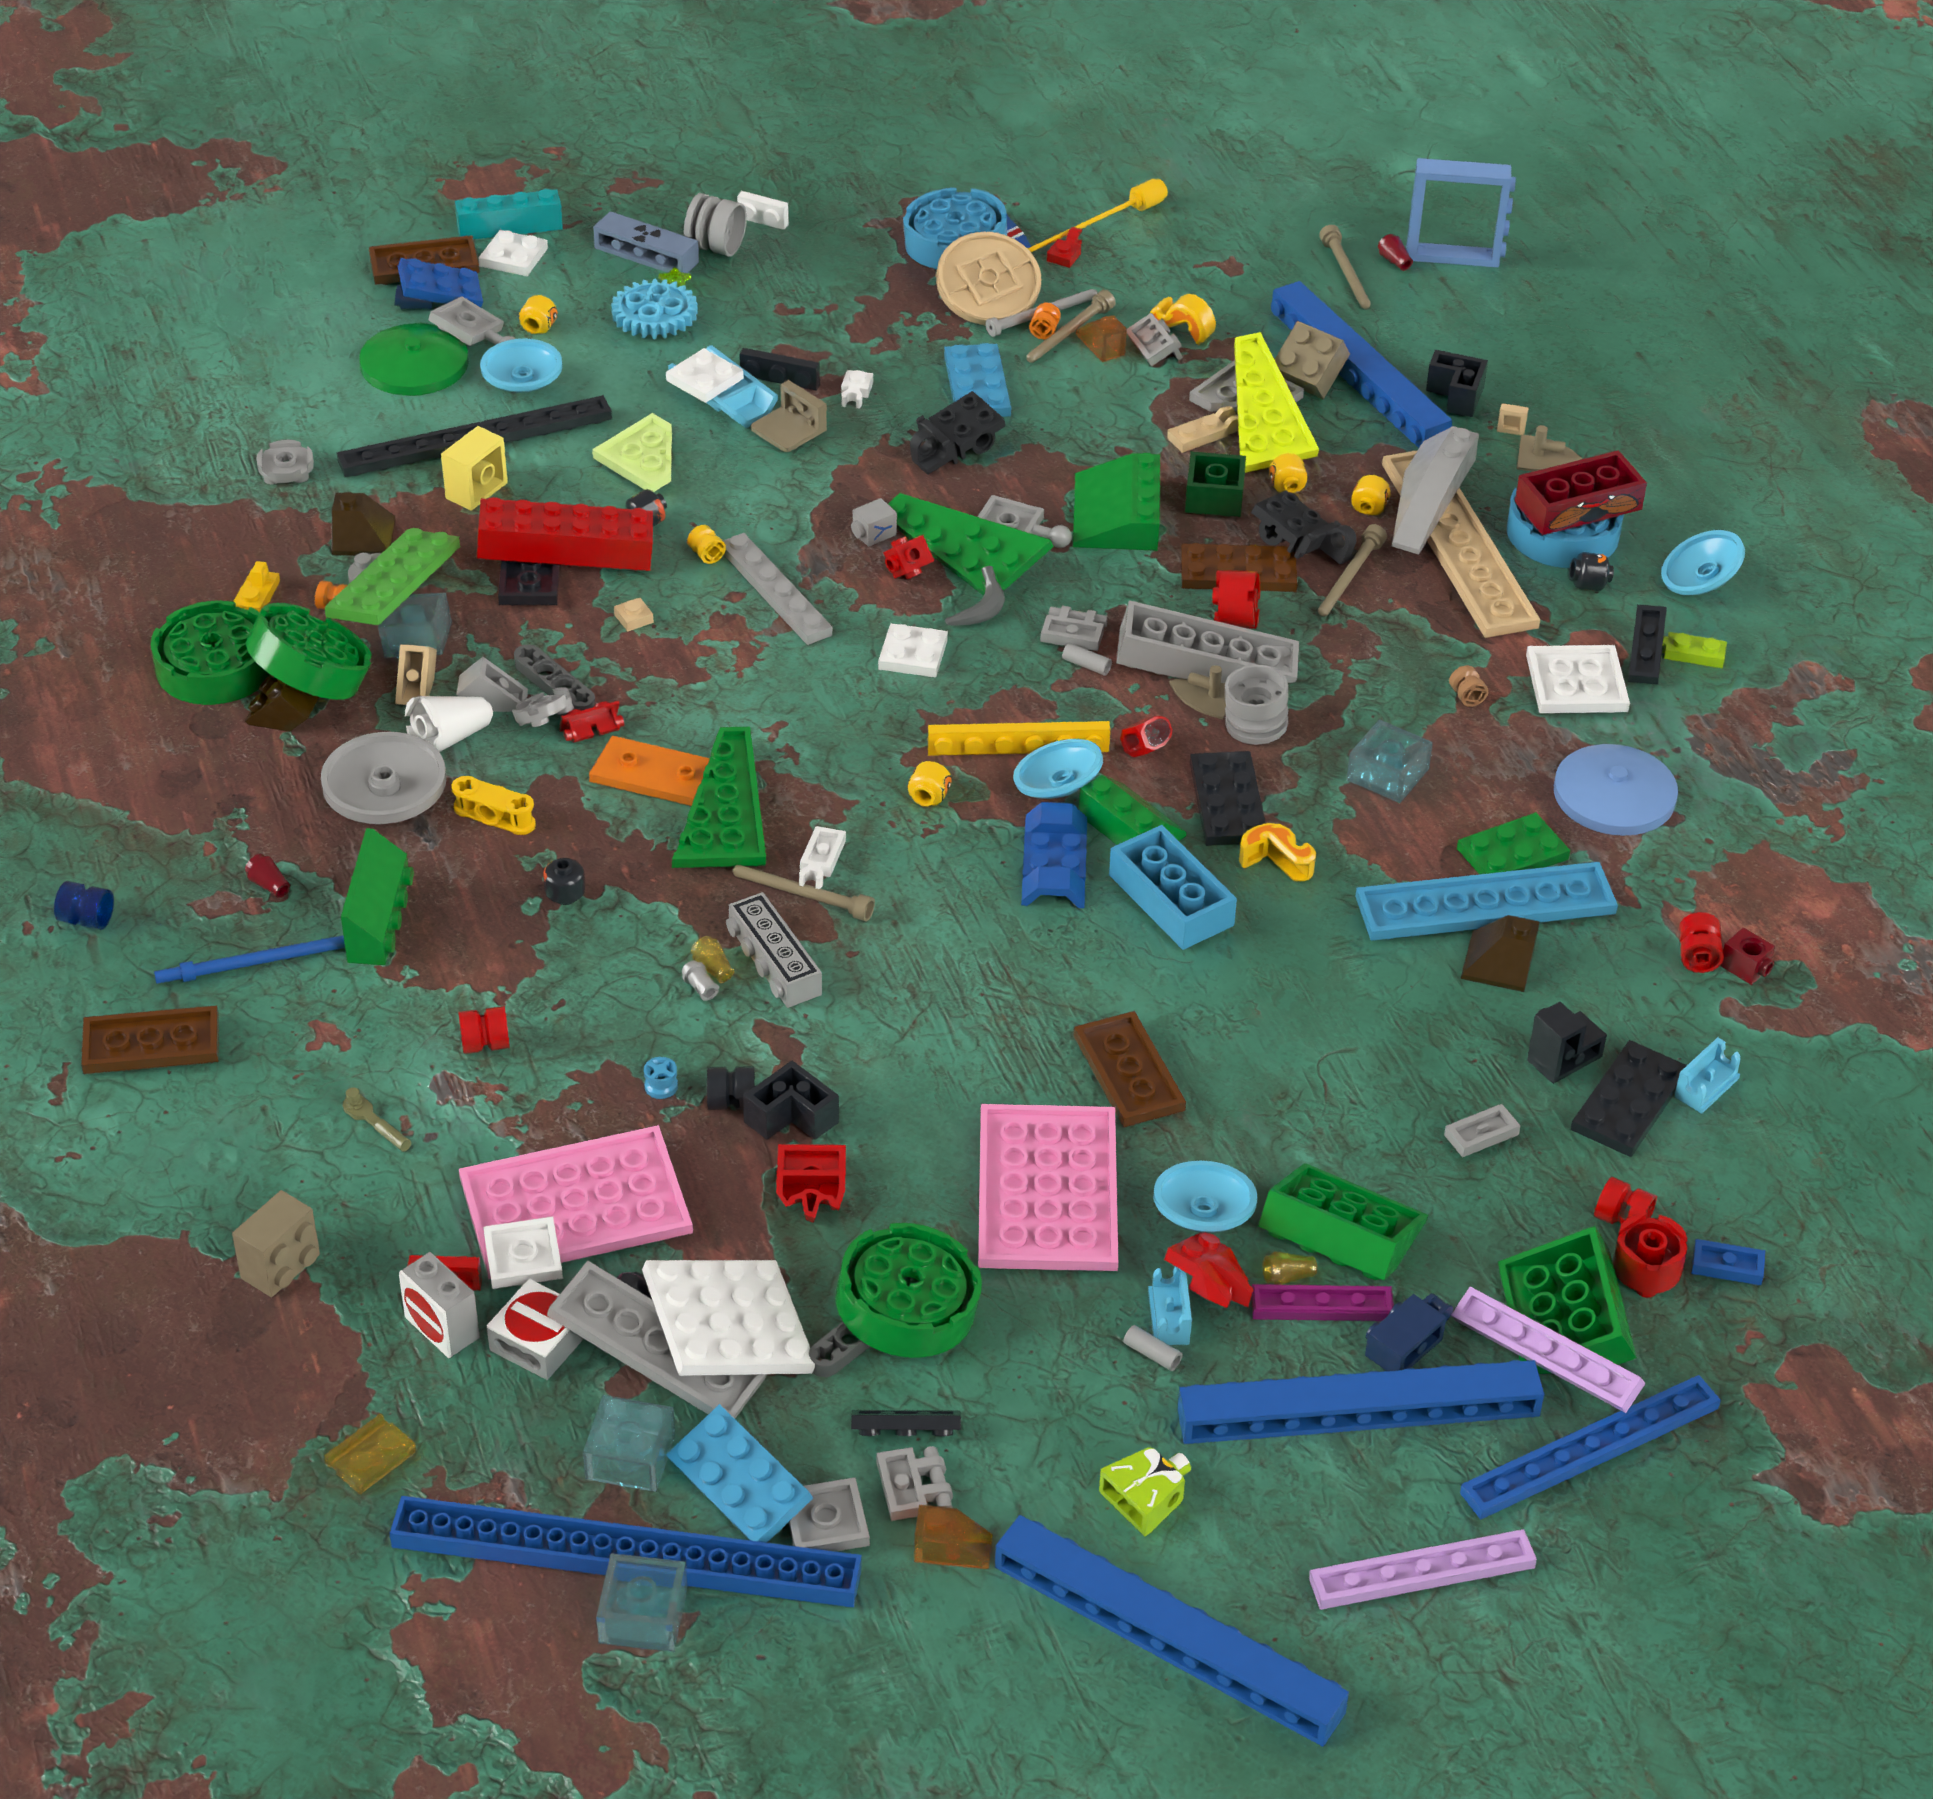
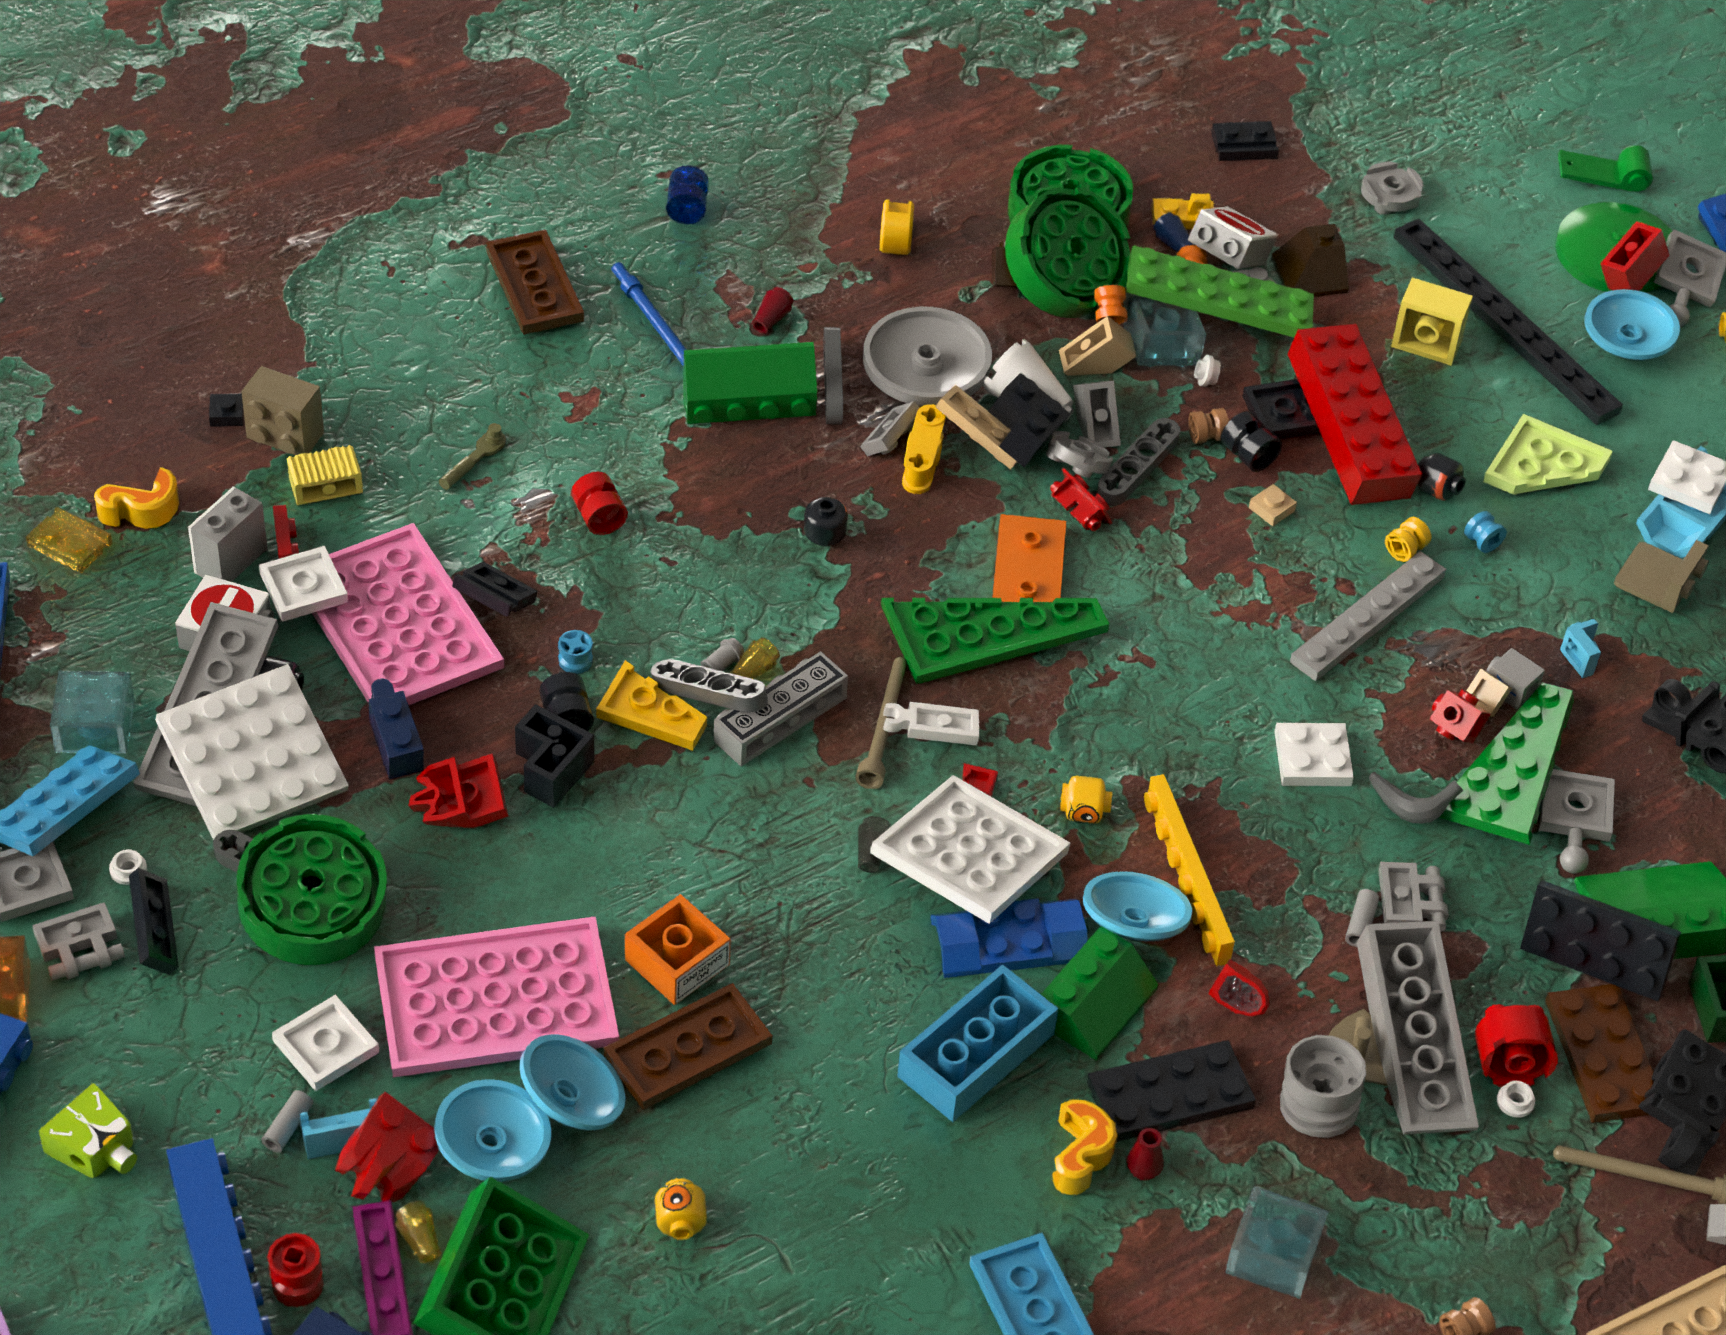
camera: 75 degrees right, 5 degrees up
none -> yellow animal [94,467,179,529]
none -> white plate [109,850,147,885]
none -> black plate [209,393,244,427]
none -> red wheel [268,1233,324,1307]
none -> white plate [272,995,379,1091]
none -> light yellow brick [287,445,363,505]
none -> dark blue brick [369,678,424,780]
none -> black plate [452,562,538,617]
none -> medium azure dish [520,1034,625,1130]
none -> yellow wing [596,660,707,751]
none -> orange brick [625,894,731,1005]
none -> dark grey beam [651,659,768,713]
none -> yellow head [655,1179,707,1240]
none -> dark grey beam [823,327,843,425]
none -> clear smoke cone [858,816,891,873]
none -> light grey plate [860,401,919,456]
none -> white plate [870,775,1070,924]
none -> yellow animal [880,199,914,255]
none -> tan plate [935,384,1017,470]
none -> red tile [962,763,998,797]
none -> black brick [988,373,1071,467]
none -> orange wheel [1094,285,1128,324]
none -> dark red cone [1126,1128,1165,1180]
none -> dark blue cone [1153,212,1195,252]
none -> light grey piece [1188,207,1278,269]
none -> medium nougat wheel [1188,408,1229,444]
none -> white plate [1194,355,1220,387]
none -> black plate [1211,121,1279,161]
none -> black wheel [1221,411,1282,472]
none -> dark azure wheel [1464,511,1507,553]
none -> tan plate [1466,669,1512,717]
none -> white plate [1497,1081,1535,1118]
none -> black plate [1520,880,1681,1001]
none -> green door [1558,145,1653,192]
none -> medium azure bracket [1560,619,1601,678]
none -> red brick [1600,221,1670,291]

